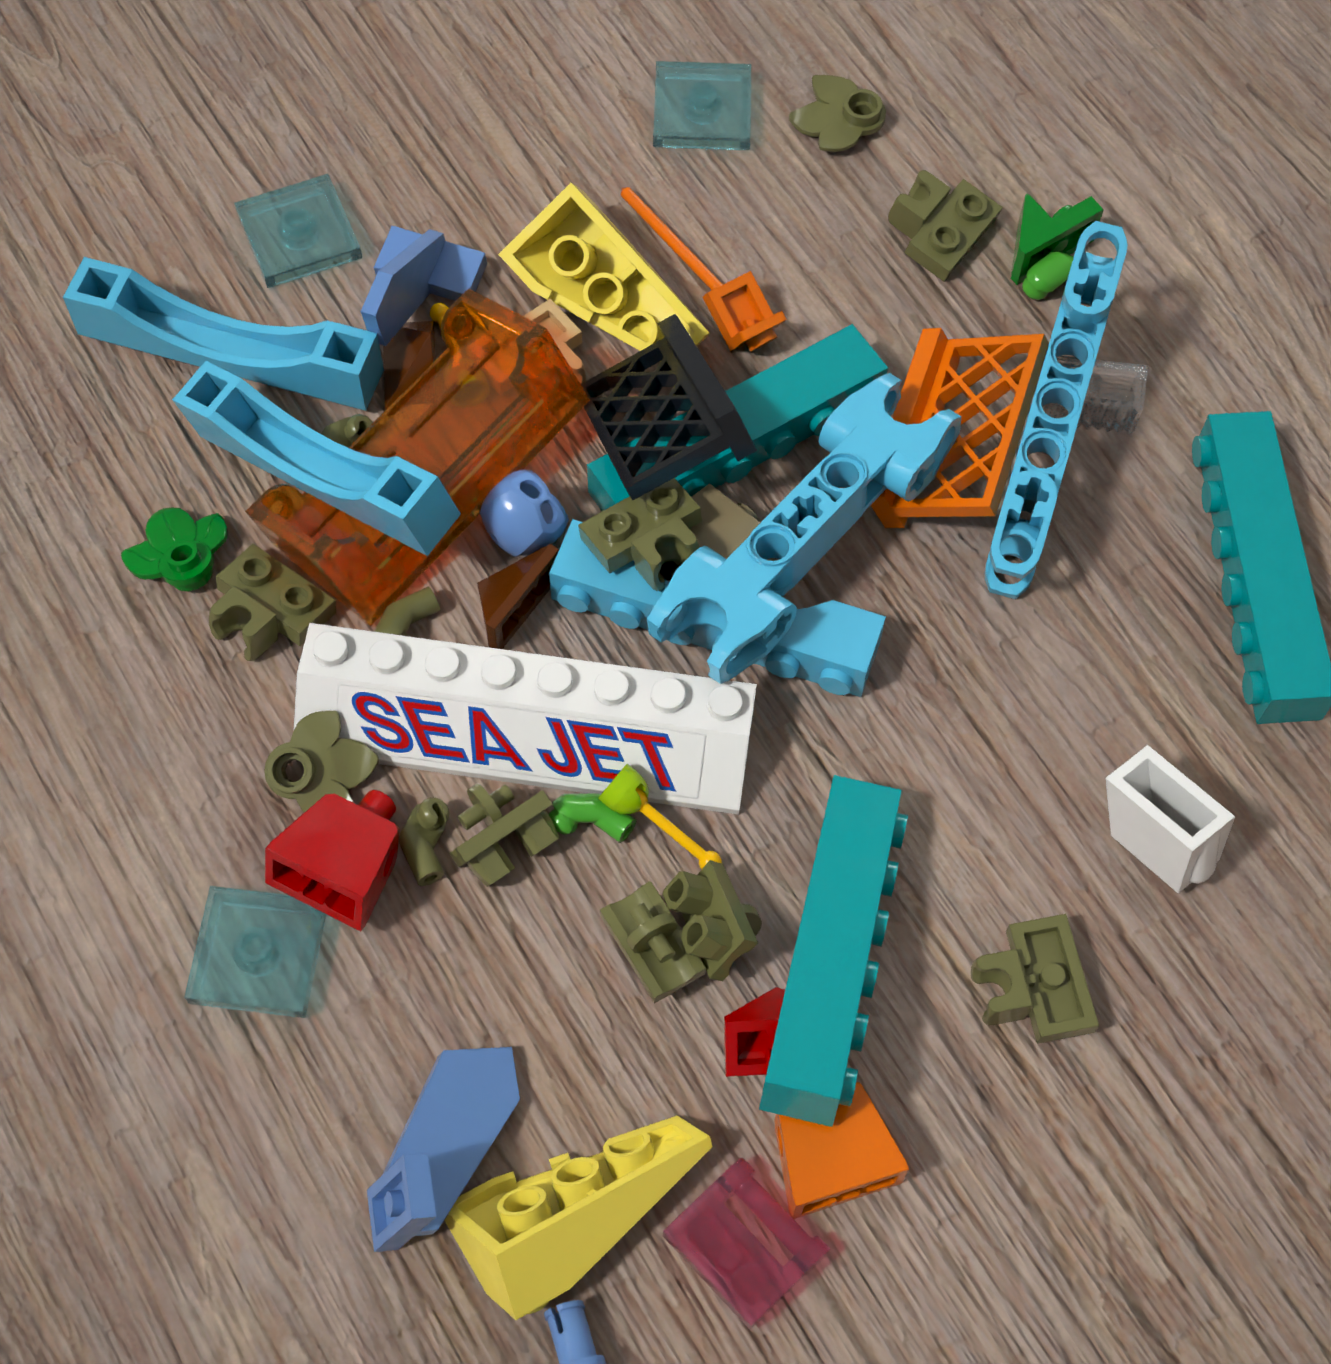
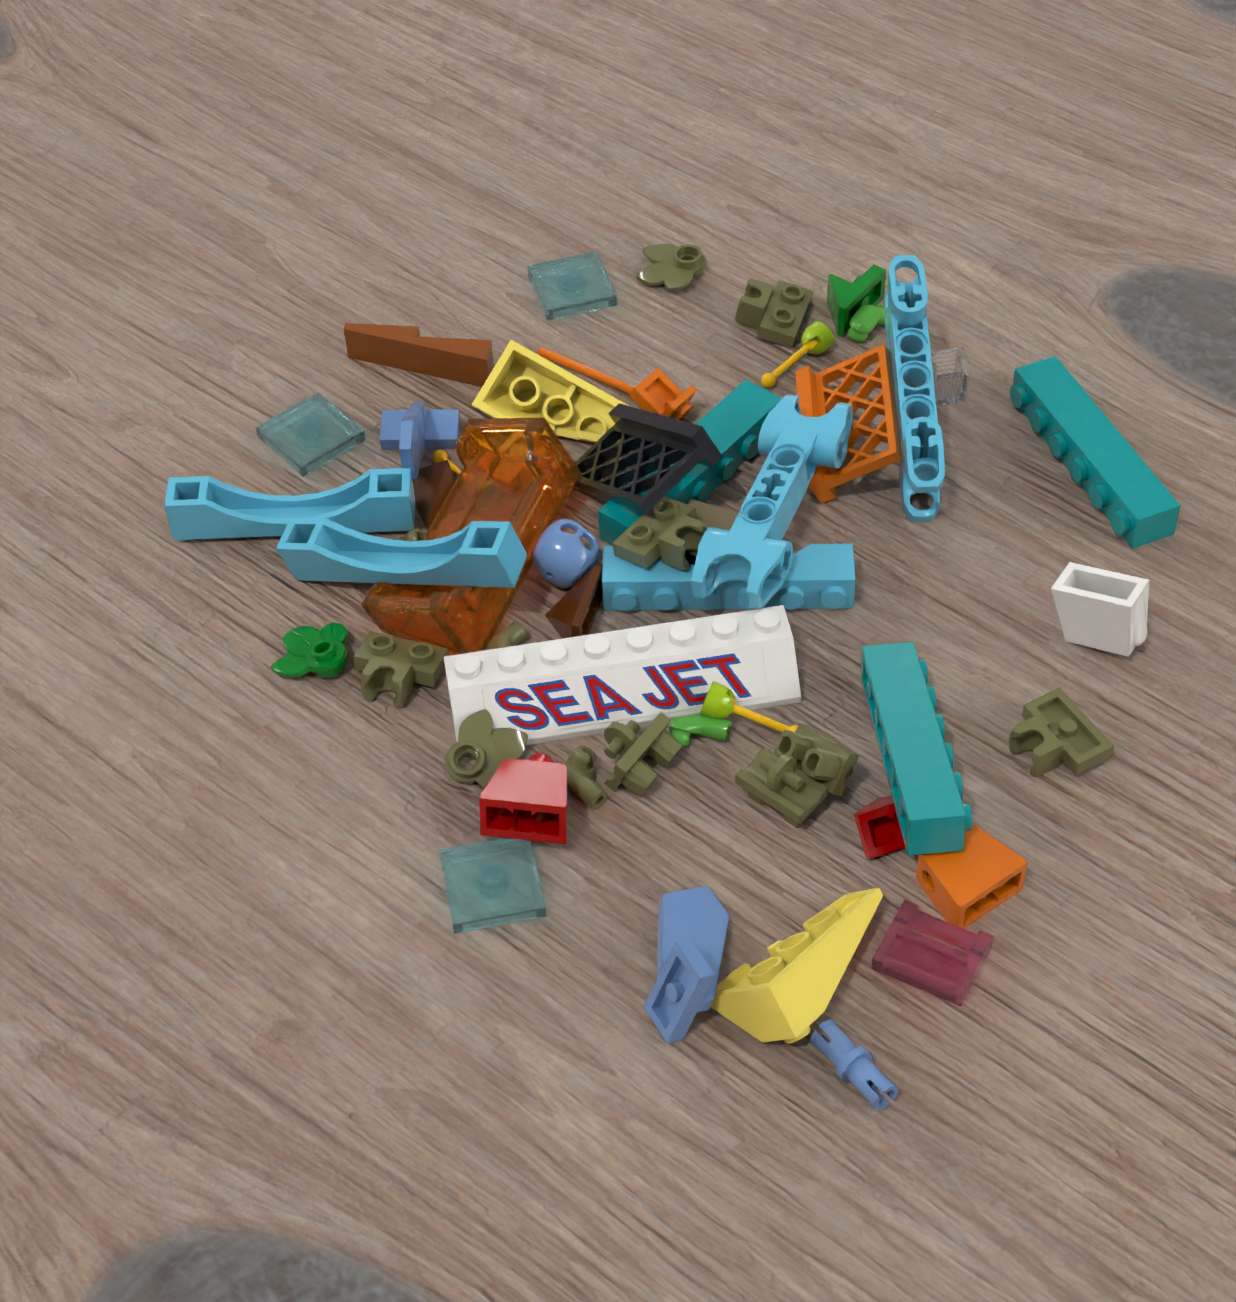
camera: 15 degrees left, 15 degrees down
none -> dark orange slope [344,323,494,387]
none -> hinge [761,321,835,388]

